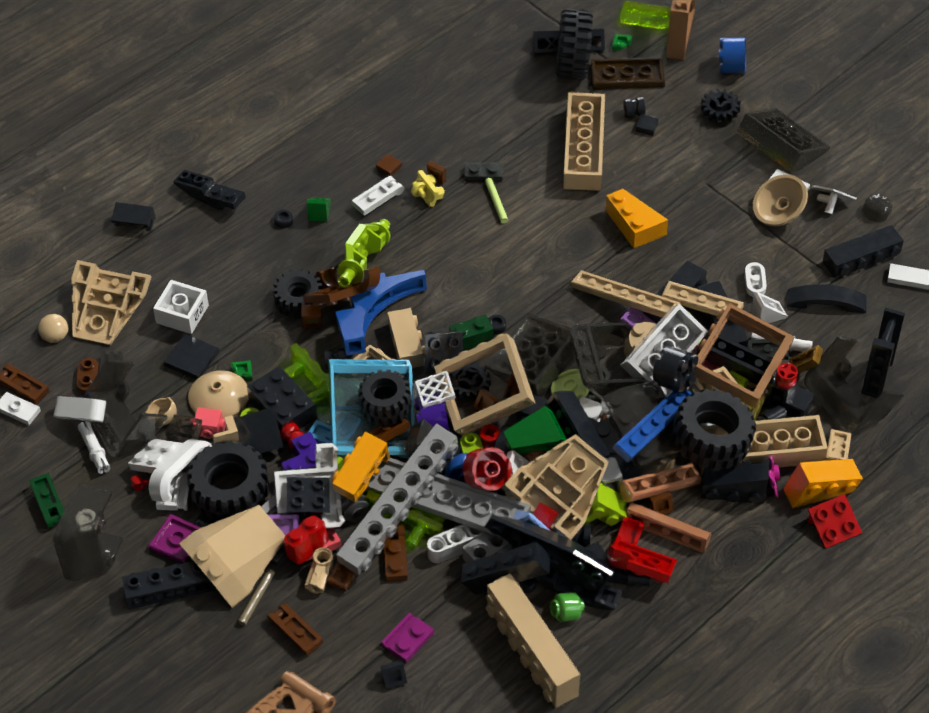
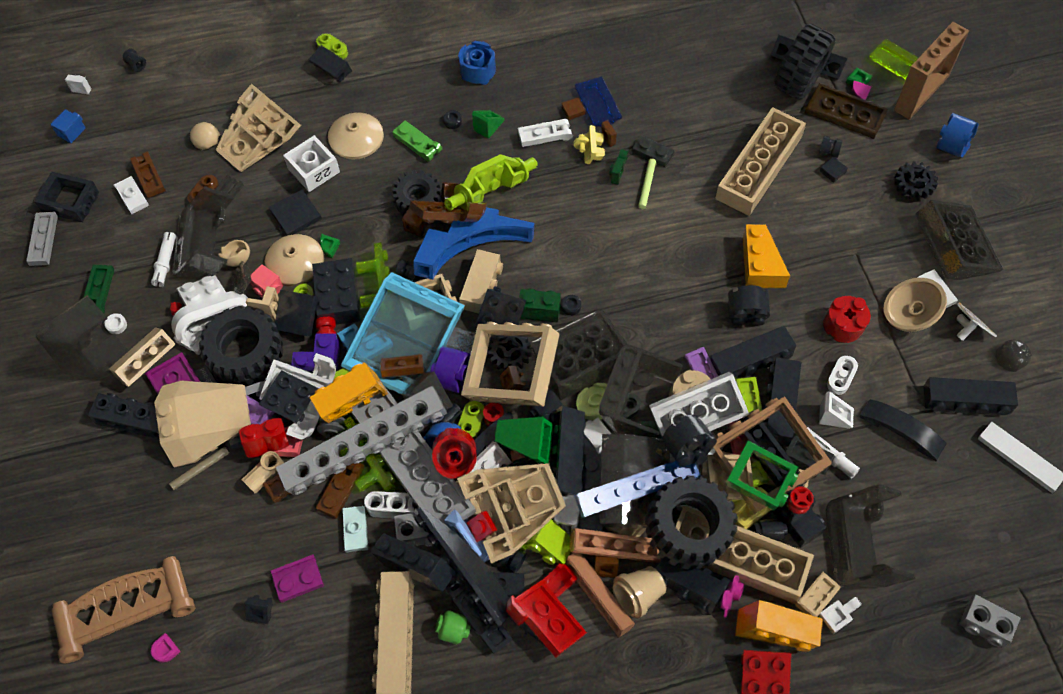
camera: 30 degrees right, 10 degrees up
white beam [53,396,106,422] -> none
black slope [173,169,246,211] -> none
reddish brown plate [267,603,323,656] -> none
black tyre [358,369,412,426] -> none
white window [415,371,456,408] -> none
tan tile [571,270,680,318] -> none
tan tile [662,281,744,316] -> none
pearl gold plate [789,345,823,374] -> none
black fence [861,307,905,399] -> none
none -> tan brick [109,327,175,387]
none -> lime plate [316,34,348,59]
none -> tan dish [328,113,384,159]
none -> light aqua plate [343,506,368,553]
none -> bright green plate [392,120,442,162]
none -> blue brick [459,41,496,85]
none -> clear blue piece [575,76,622,127]
none -> dark green plate [609,149,628,185]
none -> tan piece [613,566,666,618]
none -> green window [725,441,798,511]
none -> black brick [728,285,770,326]
none -> white plate [819,597,861,634]
none -> red brick [823,296,871,343]
none -> dark pink tile [852,80,872,100]

